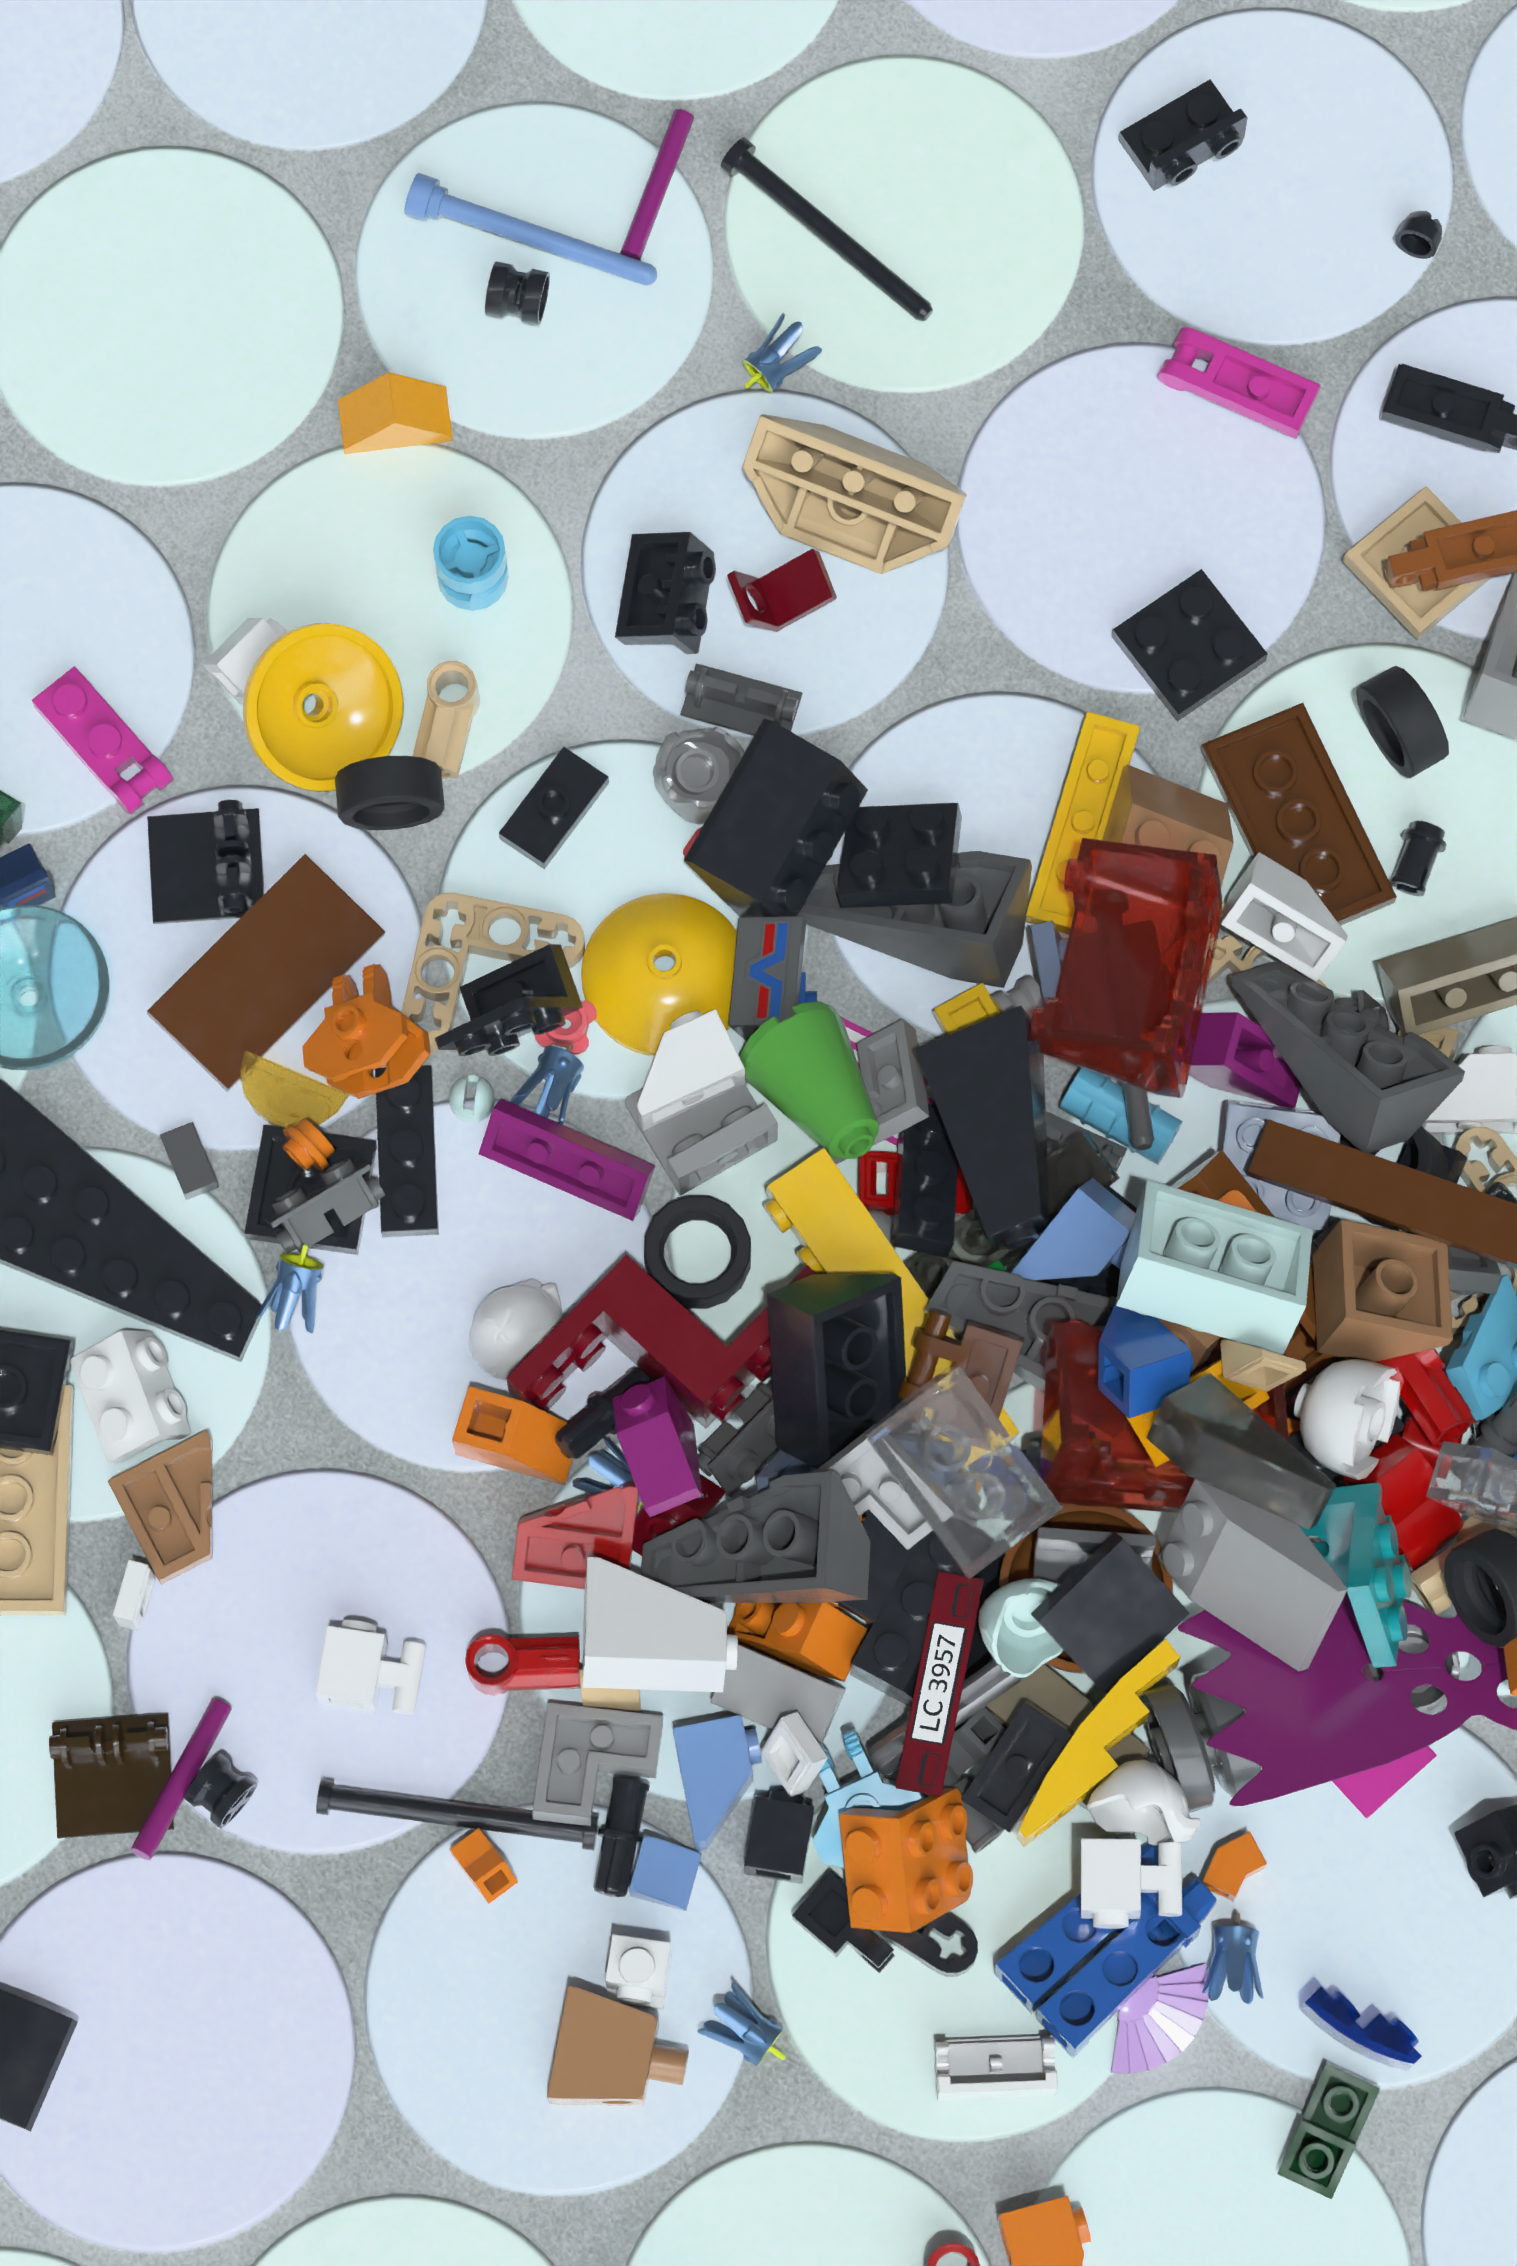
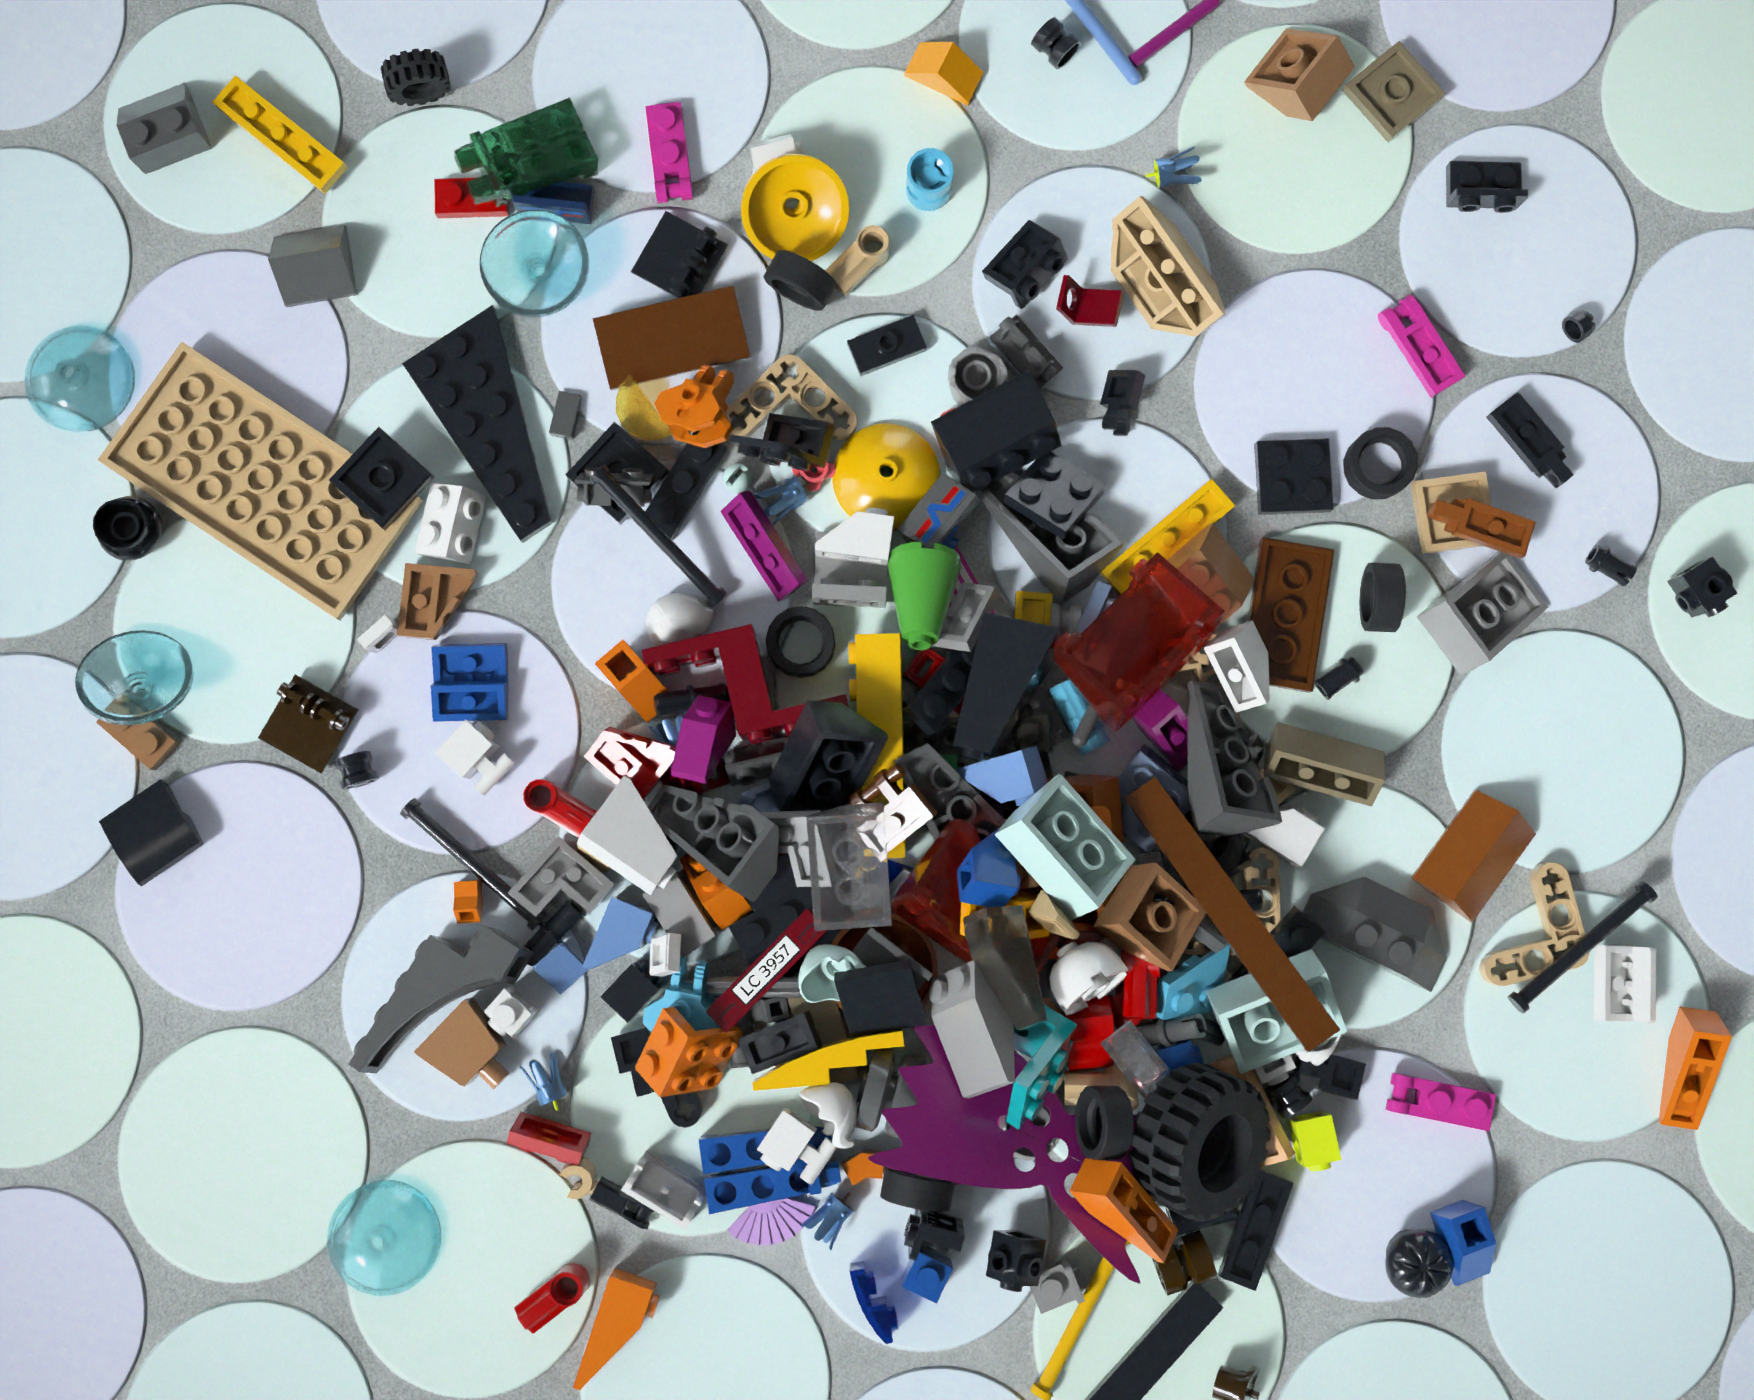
camera: 30 degrees right, 10 degrees up
magenta bar [130,1698,232,1860] -> none
flat silver piece [255,1244,324,1334] -> none
orange plate [282,1118,335,1171] -> none
black bar [721,137,933,321] -> none
dark green slope [1277,2061,1381,2199] -> none
none -> dark grey arch [348,926,534,1074]
none -> blue slope [430,643,508,722]
none -> red plate [507,1111,592,1165]
none -> black piece [559,1157,655,1229]
none -> black bar [589,464,727,607]
none -> black tyre [880,1167,955,1212]
none -> blue brick [901,1245,953,1304]
none -> black bracket [904,1210,965,1261]
none -> black plate [1100,370,1146,436]
none -> medium nougat slope [1244,28,1355,121]
none -> dark tan plate [1342,41,1446,143]
none -> black tyre [1343,427,1418,499]

